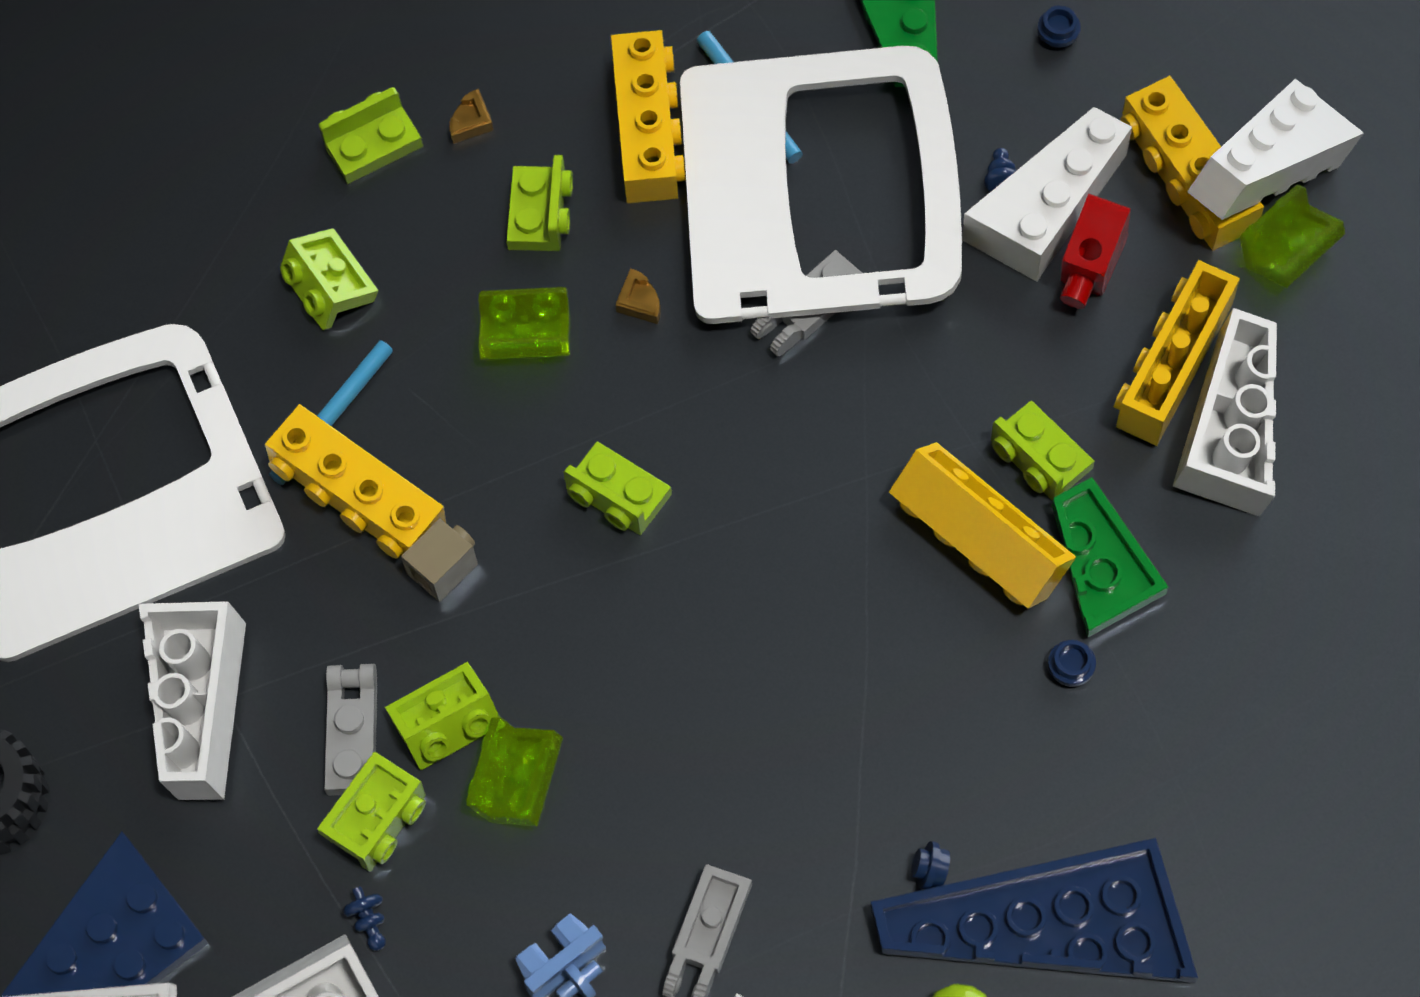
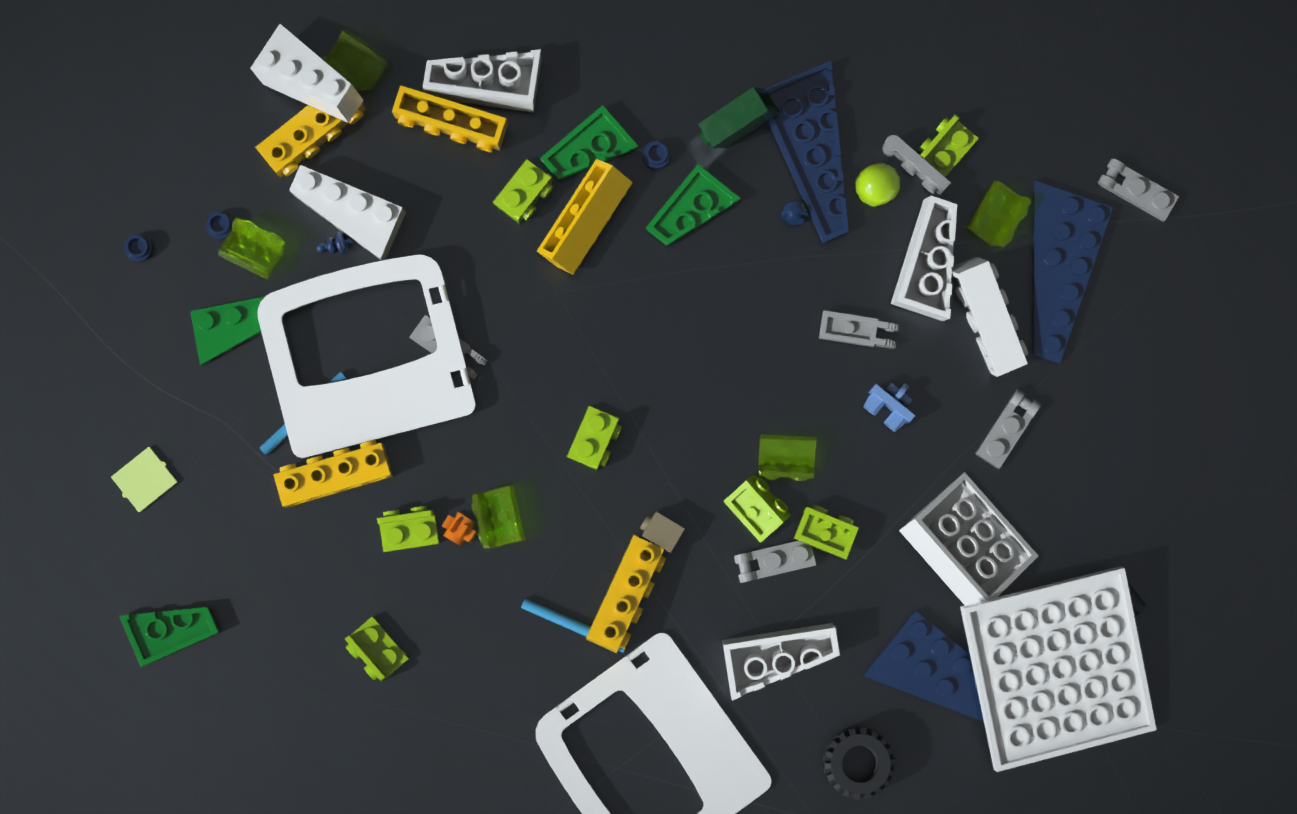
camera: 105 degrees left, 20 degrees up
lime bracket [280,228,378,330] -> none
dark blue hair [343,886,386,951] -> none
pearl gold tile [450,89,494,144] -> none
pearl gold tile [616,268,660,324] -> none
red torso [1060,194,1131,309] -> none
none -> clear neon green bracket [218,217,285,280]
none -> orange gear [442,512,477,546]
none -> green wing [646,164,741,246]
none -> dark green brick [698,87,780,148]

